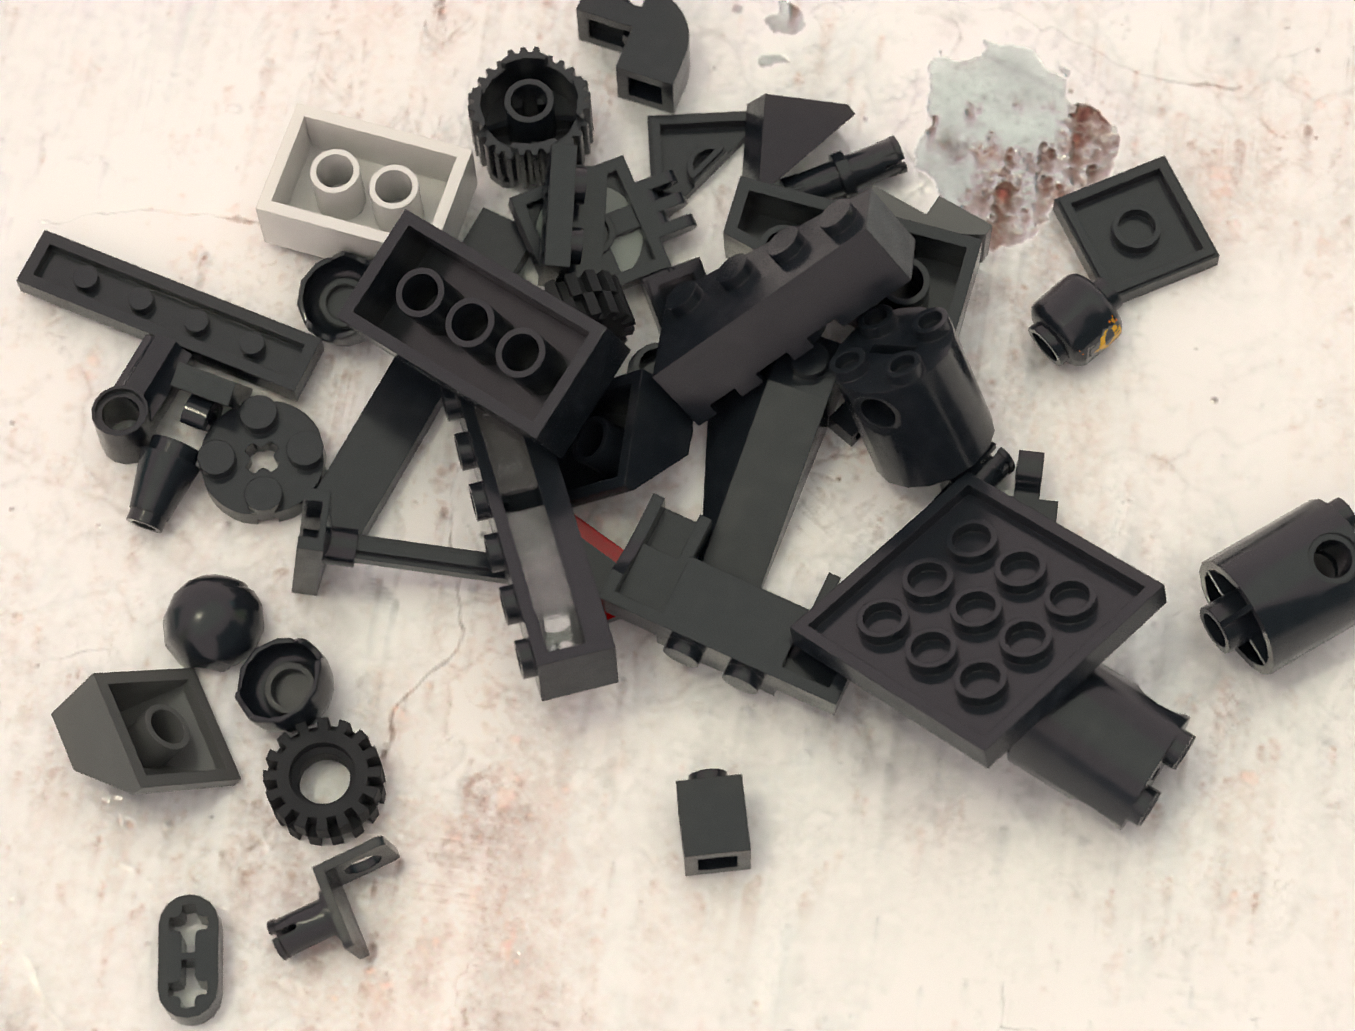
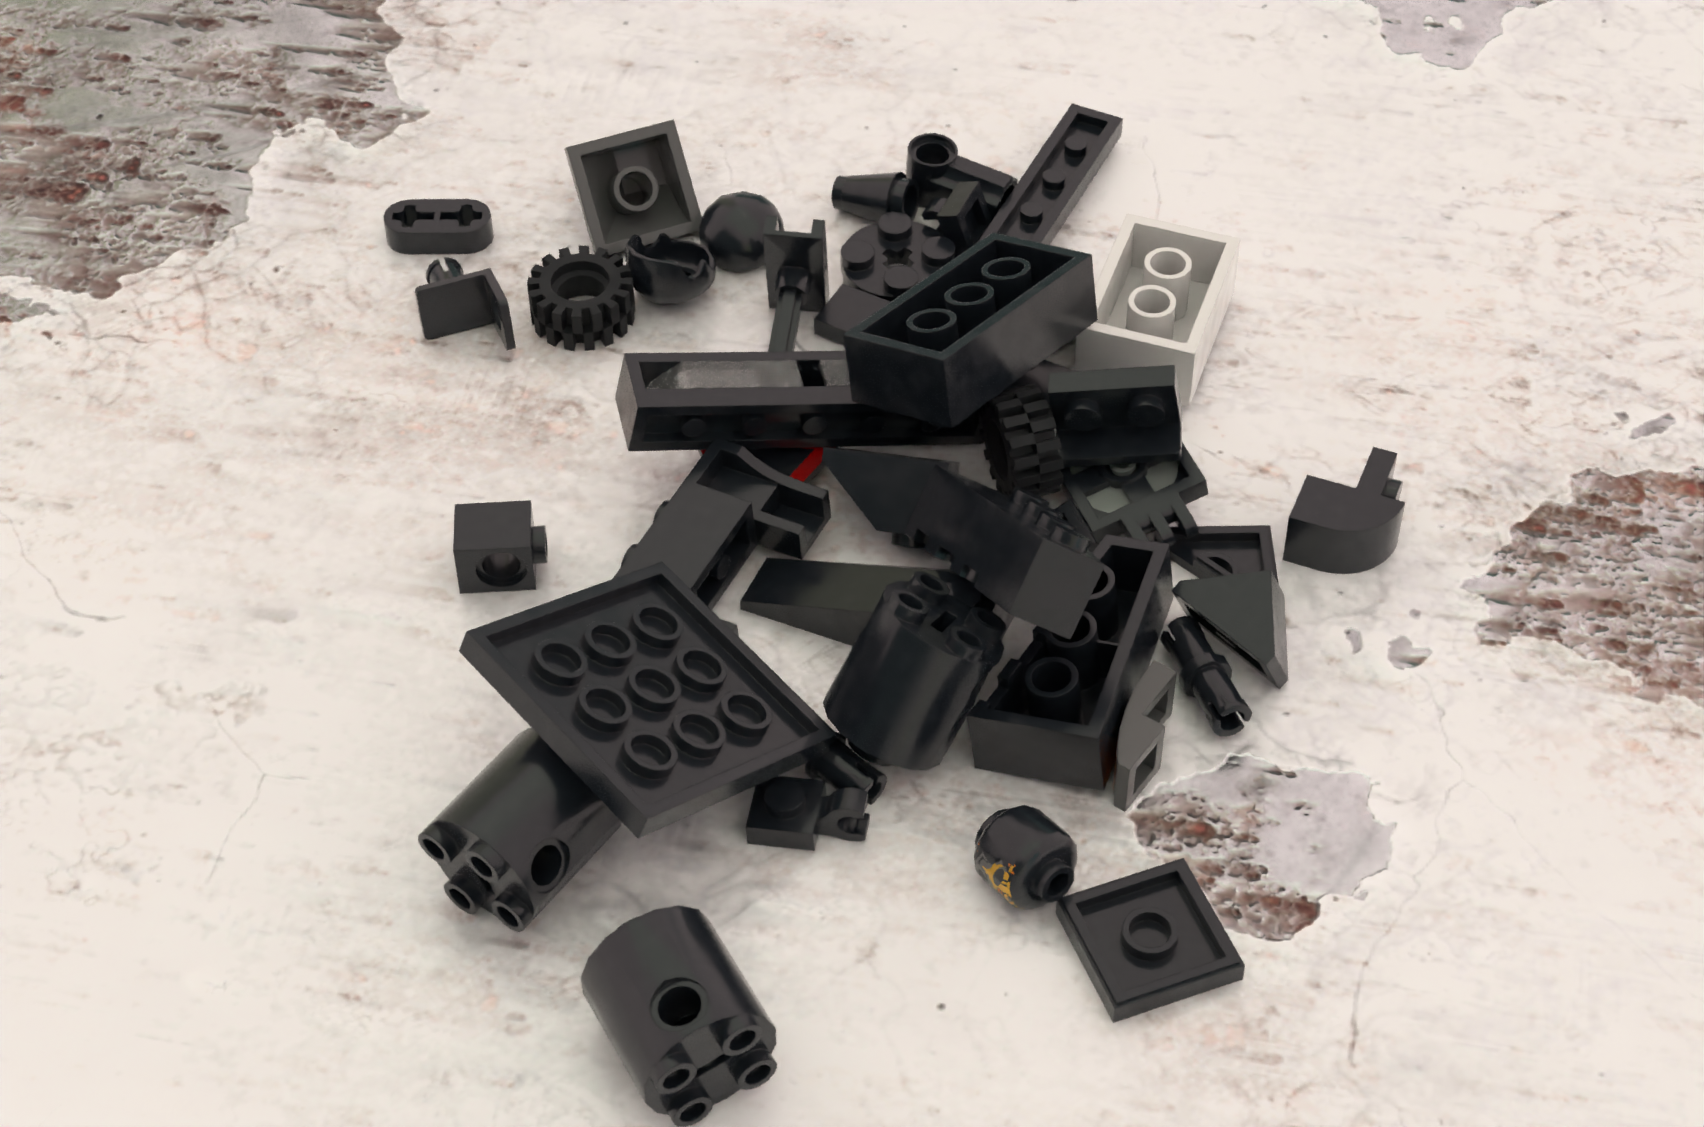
camera: 90 degrees right, 20 degrees down
black brick [467,47,594,190] -> none

